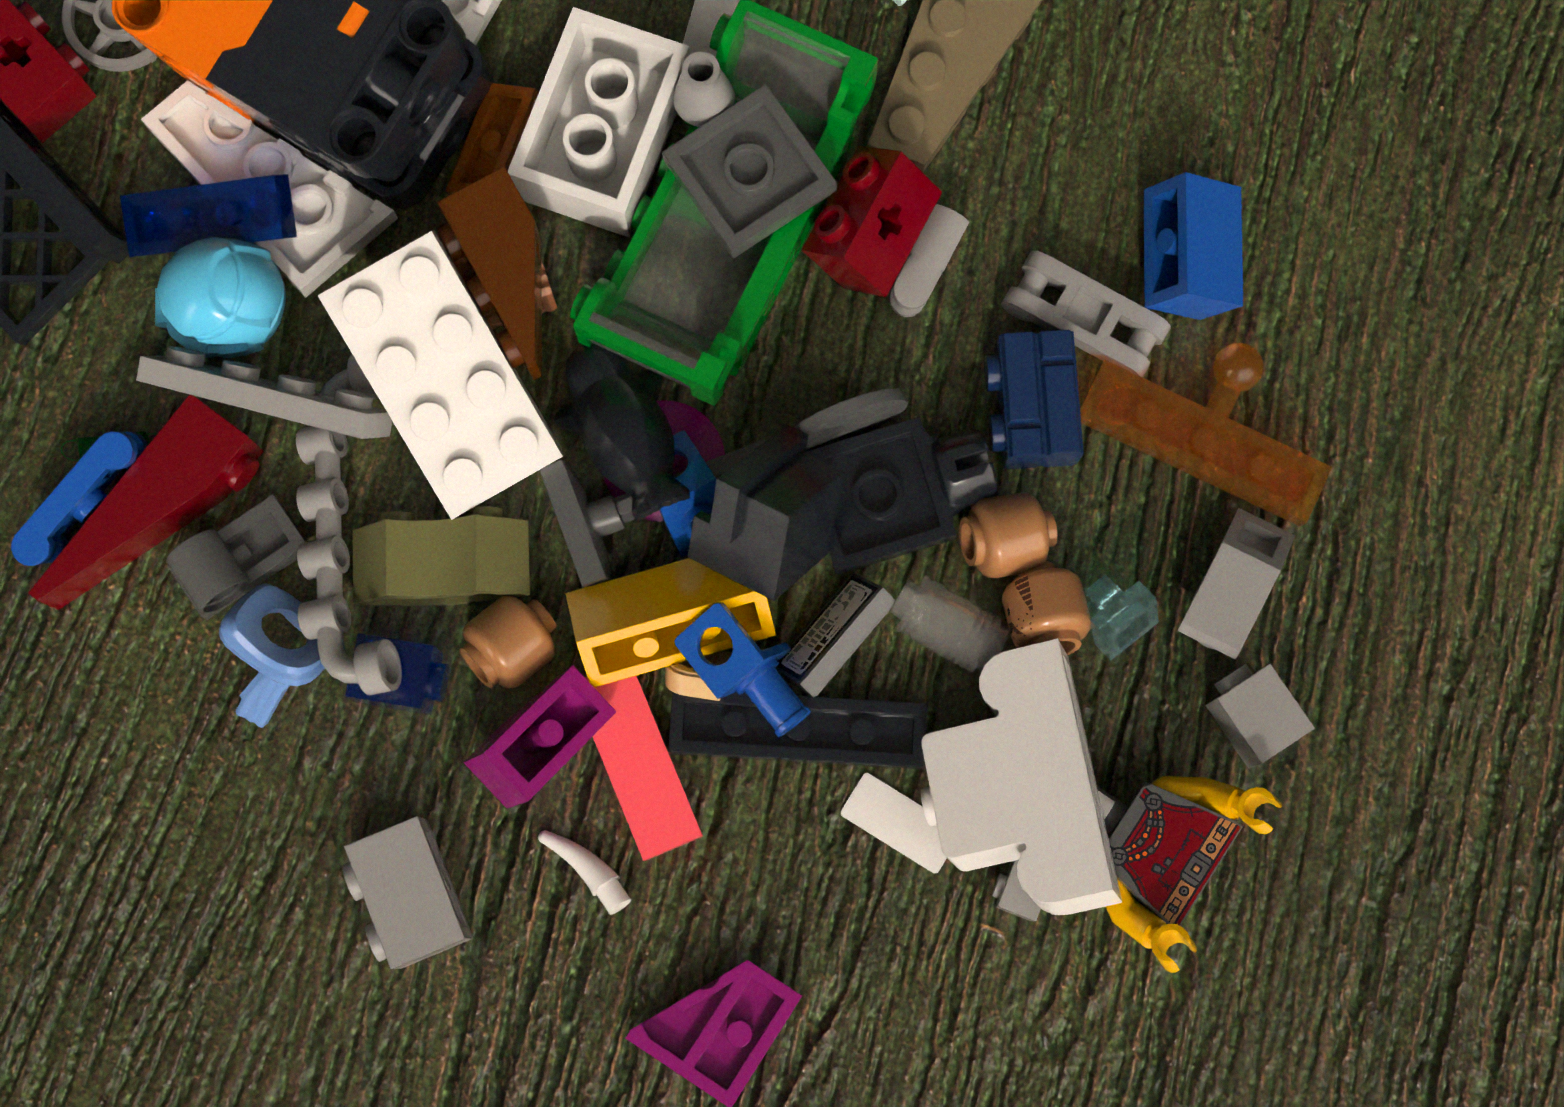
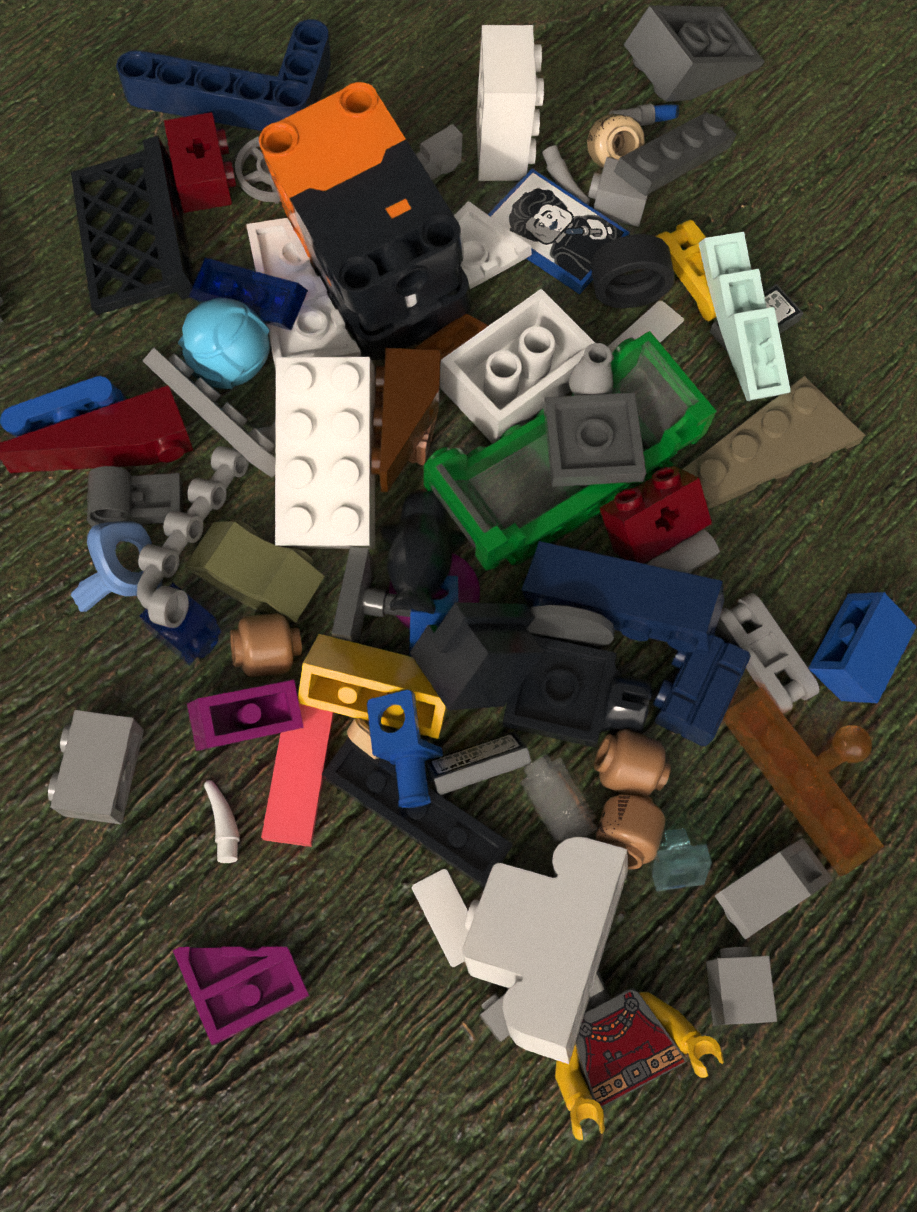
camera: 25 degrees right, 10 degrees down
none -> dark blue brick [522,541,724,652]

